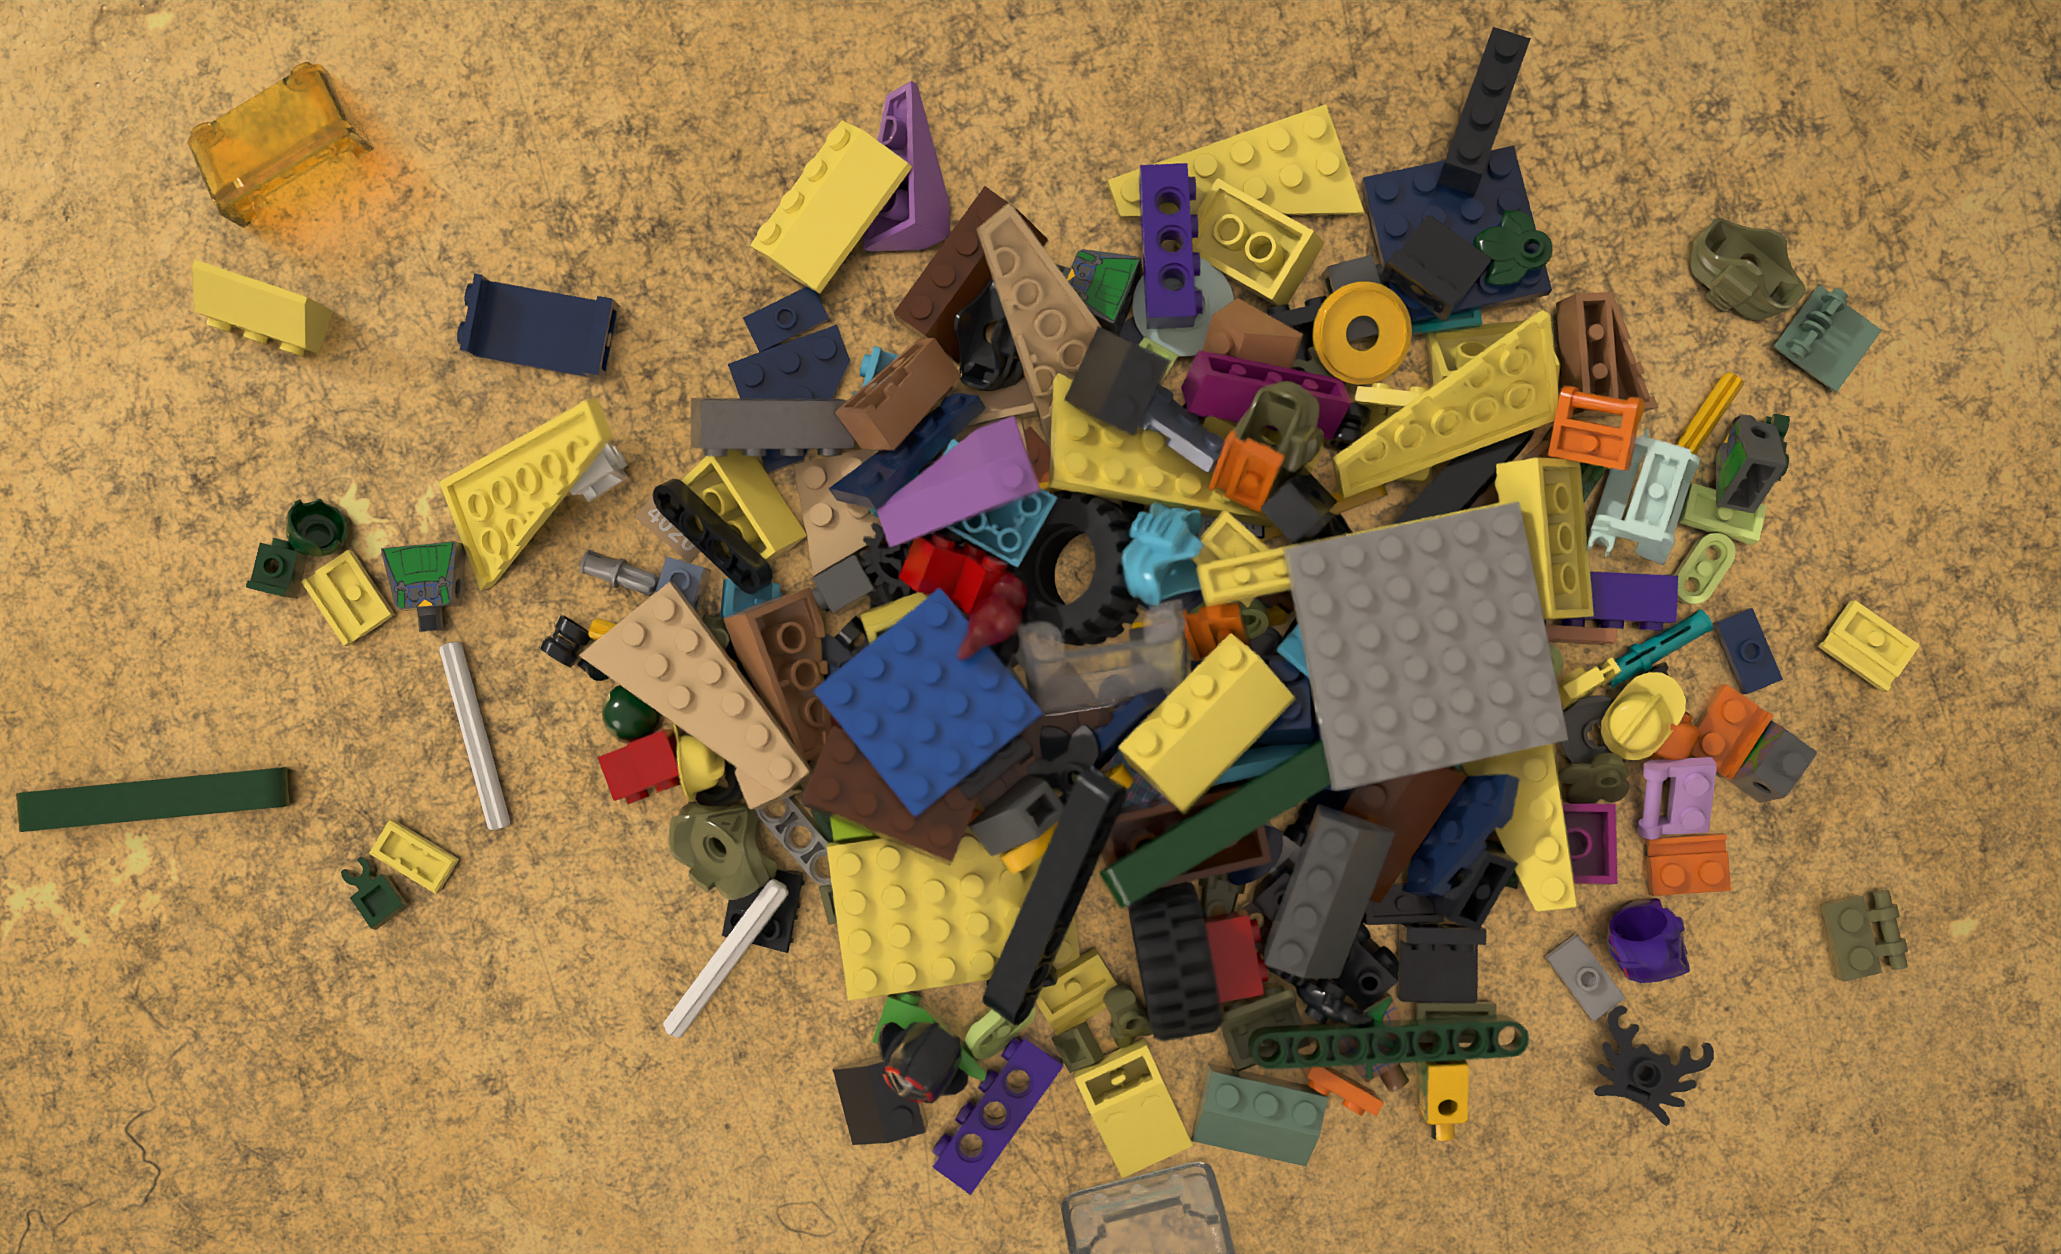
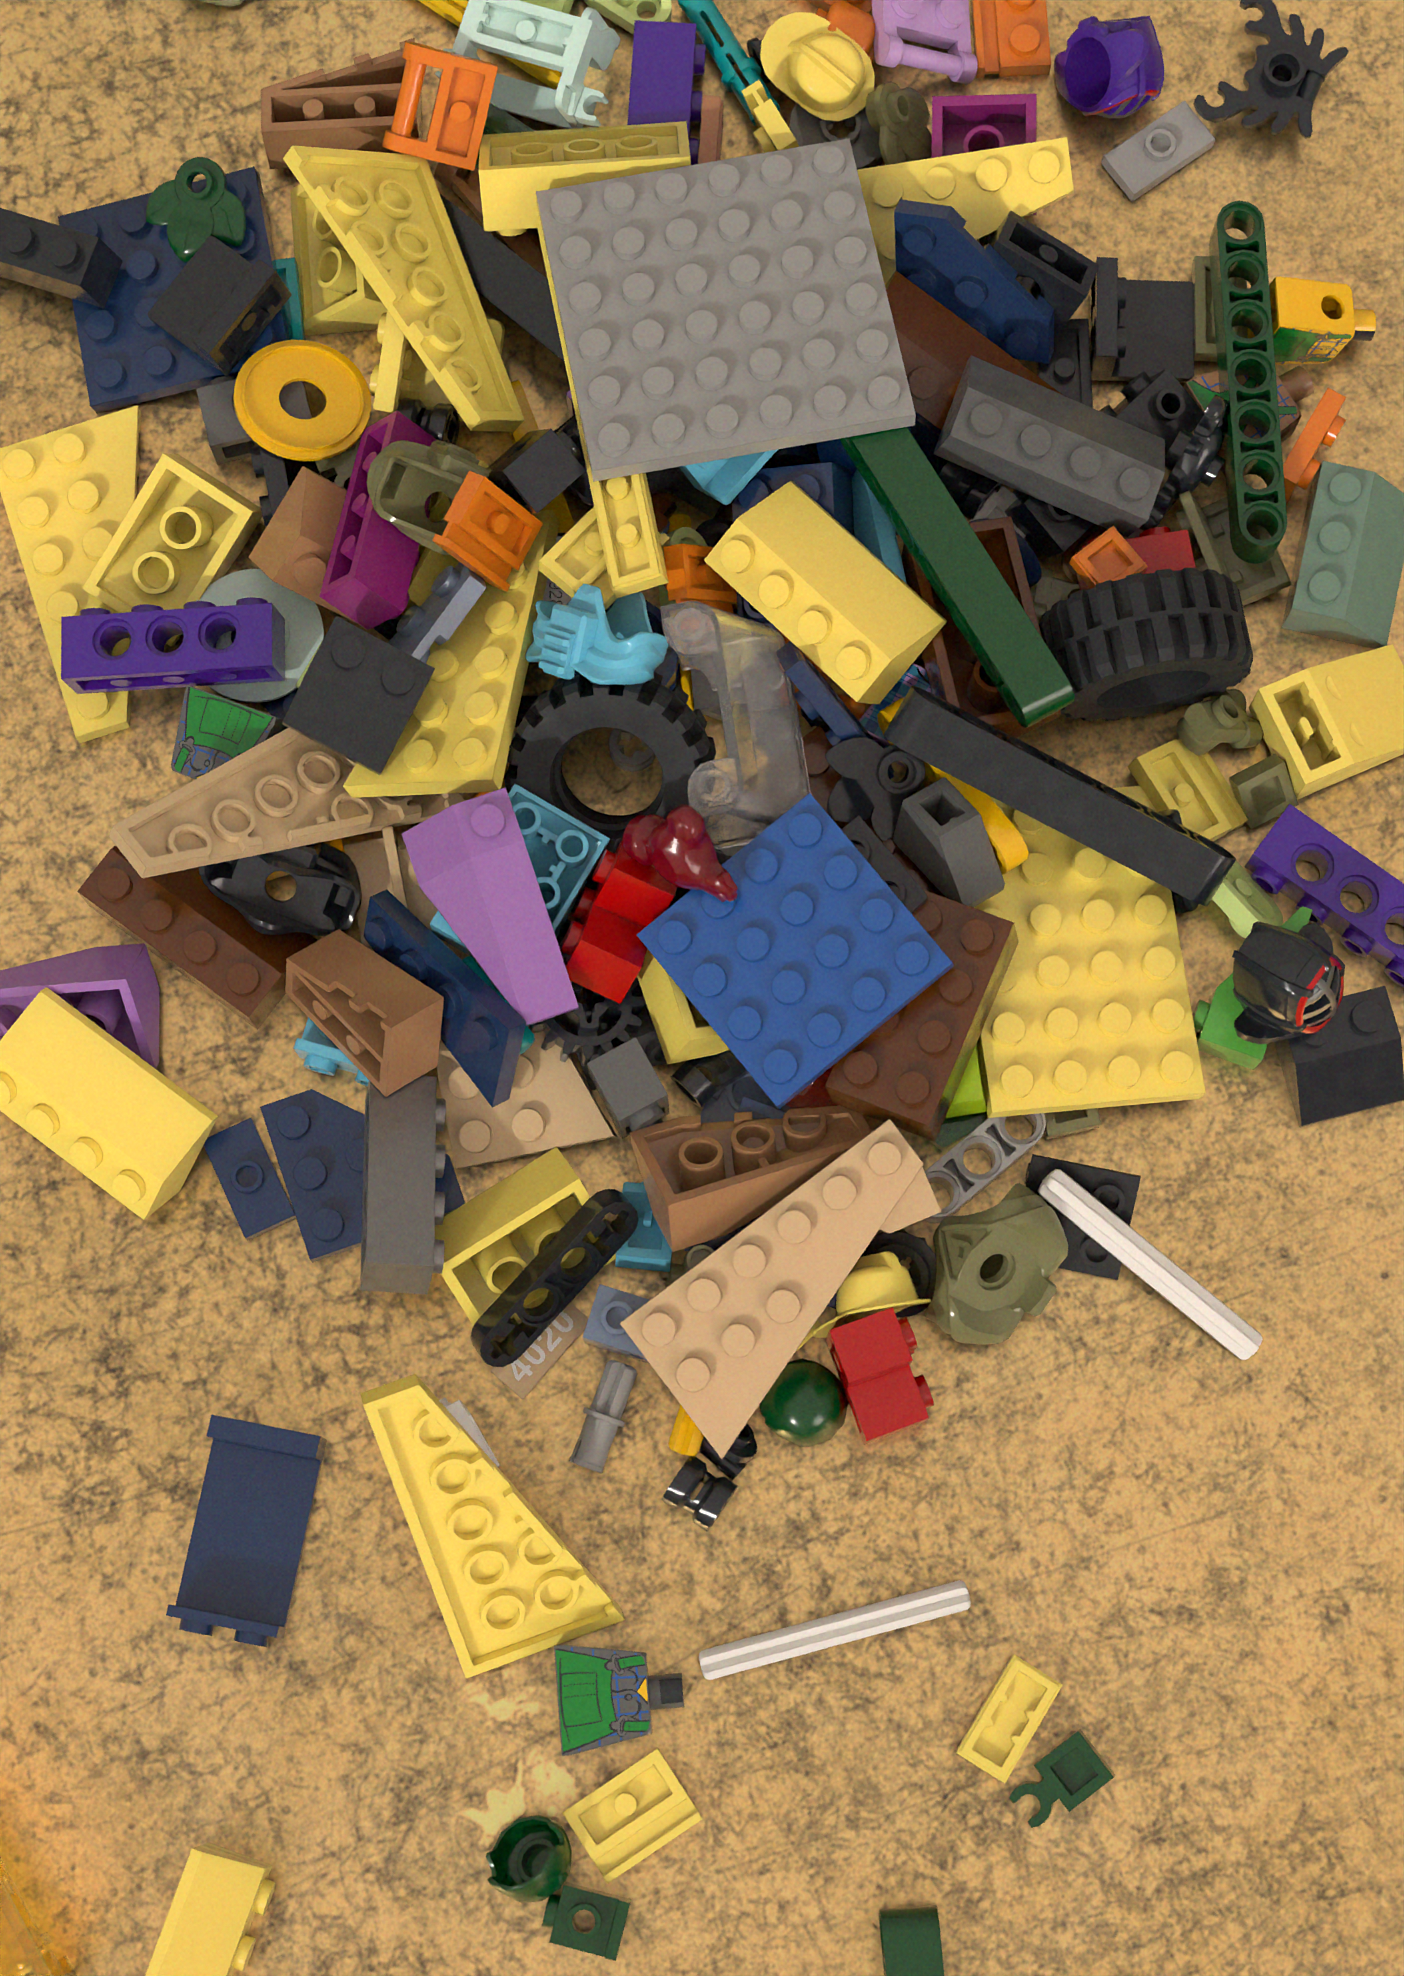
camera: 90 degrees left, 10 degrees down
none -> orange tile [1069,526,1148,589]

